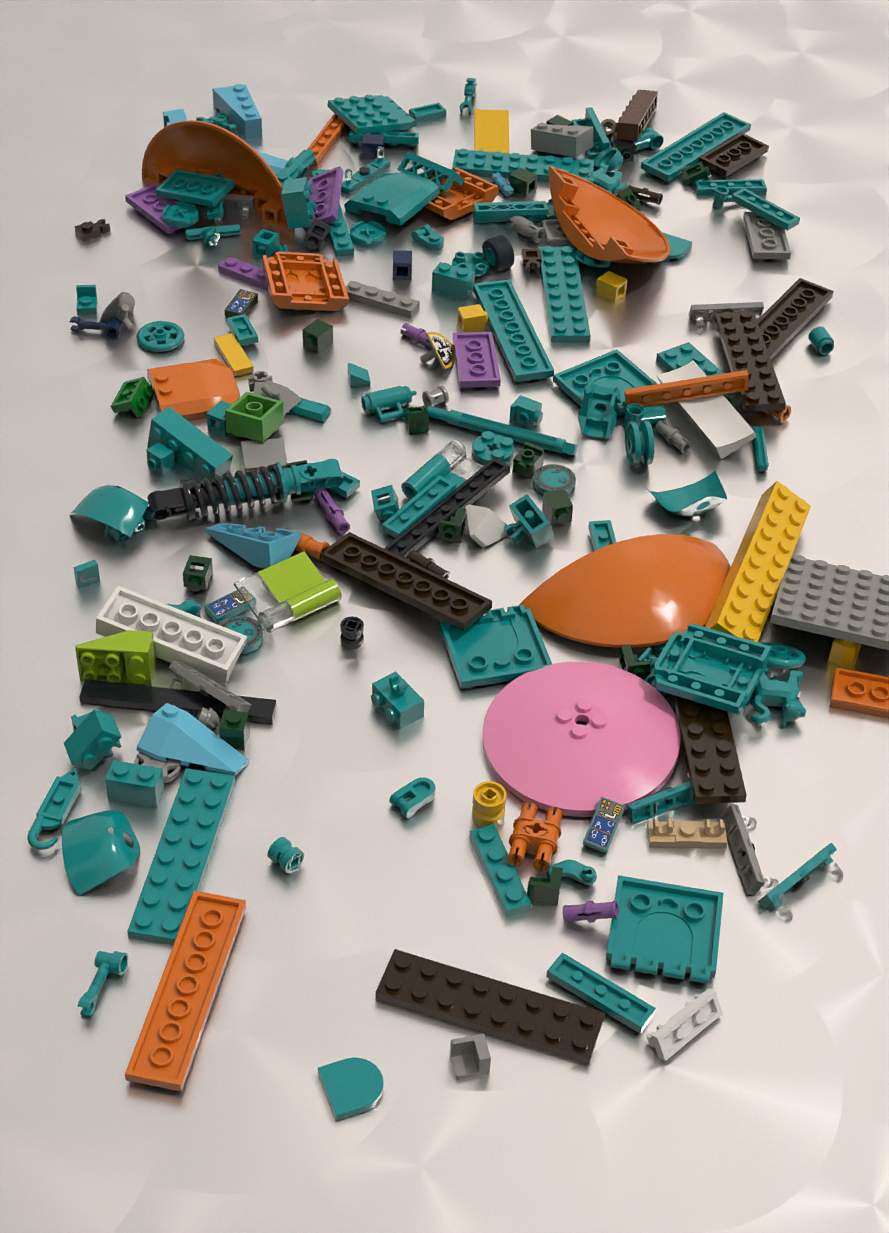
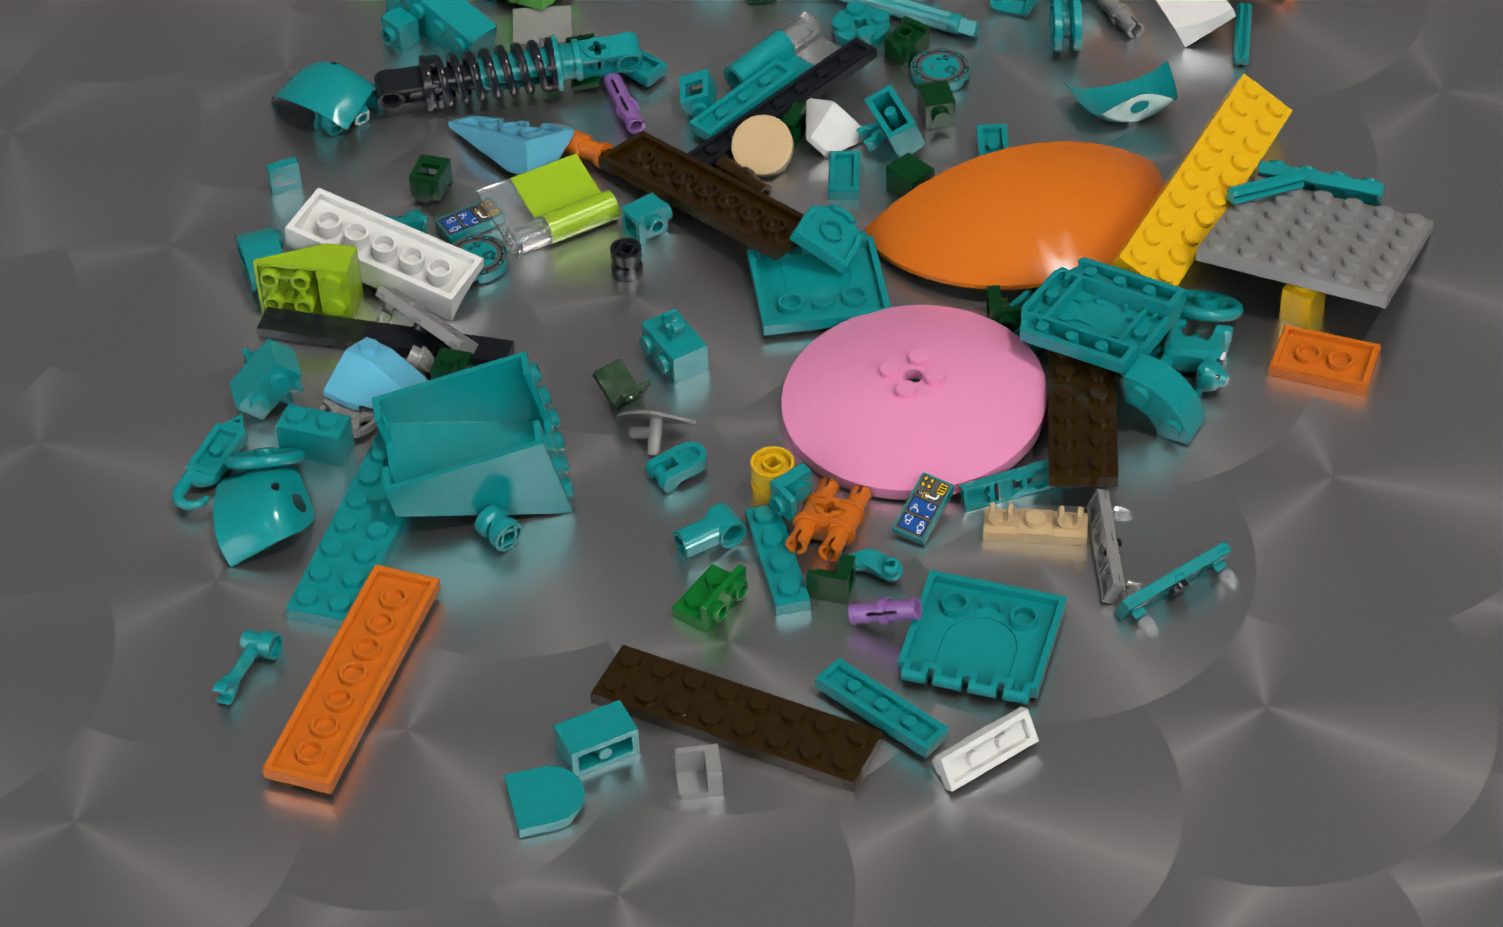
camera: 10 degrees right, 0 degrees up
none -> teal plate [224,447,305,470]
none -> teal brick [234,226,284,294]
none -> teal windscreen [372,351,575,517]
none -> teal brick [553,700,640,777]
none -> dark green bracket [592,359,651,411]
none -> light grey shield [617,410,697,457]
none -> teal brick [621,192,673,247]
none -> green bracket [672,564,748,633]
none -> teal piece [673,503,747,559]
none -> tan tile [731,115,794,177]
none -> teal bracket [769,463,812,523]
none -> teal tile [789,204,862,274]
none -> teal tile [828,151,860,199]
none -> dark green brick [886,152,935,199]
none -> teal brick [1124,353,1205,444]
none -> teal axle [1226,171,1305,205]
none -> teal plate [1258,160,1385,206]

